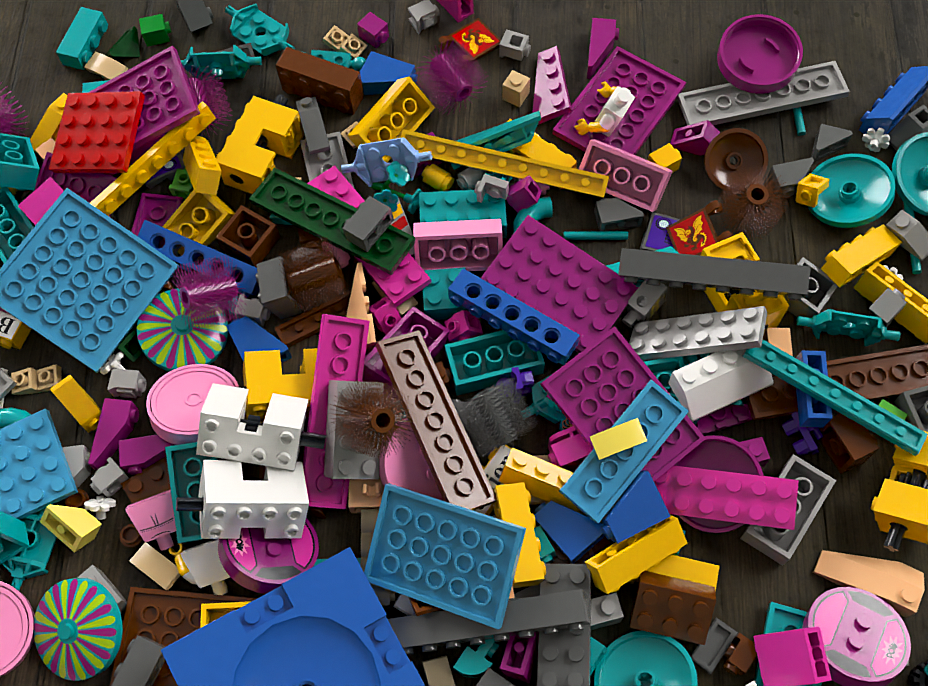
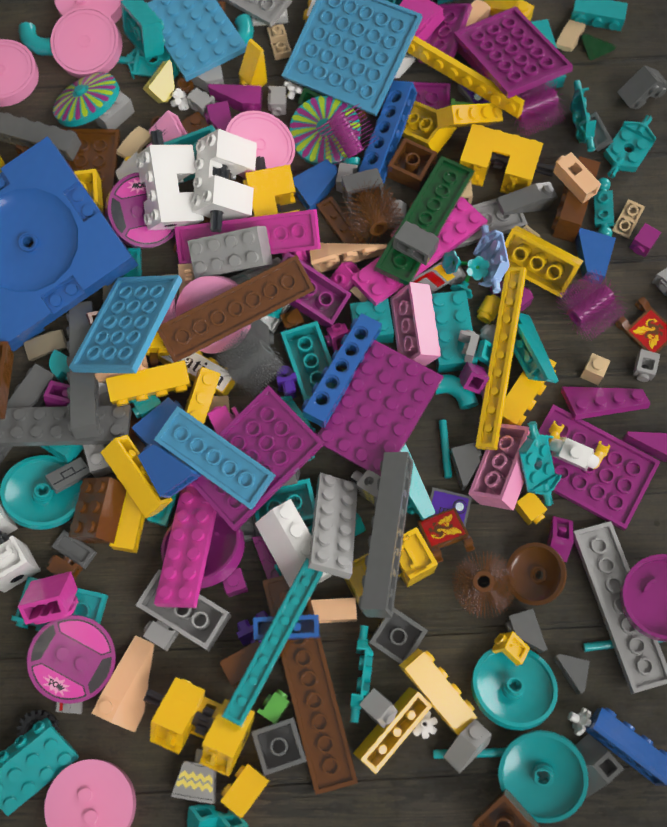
camera: 85 degrees right, 5 degrees up
red plate [49,91,145,173] -> none
green brick [139,14,172,47] -> none
reddish brown piece [328,380,417,458] -> none
light yellow slope [590,418,647,460] -> none
none -> dark grey tile [45,457,91,494]
none -> light grey window [143,620,179,651]
none -> teal plate [519,421,562,506]
none -> light nougat brick [553,152,601,204]

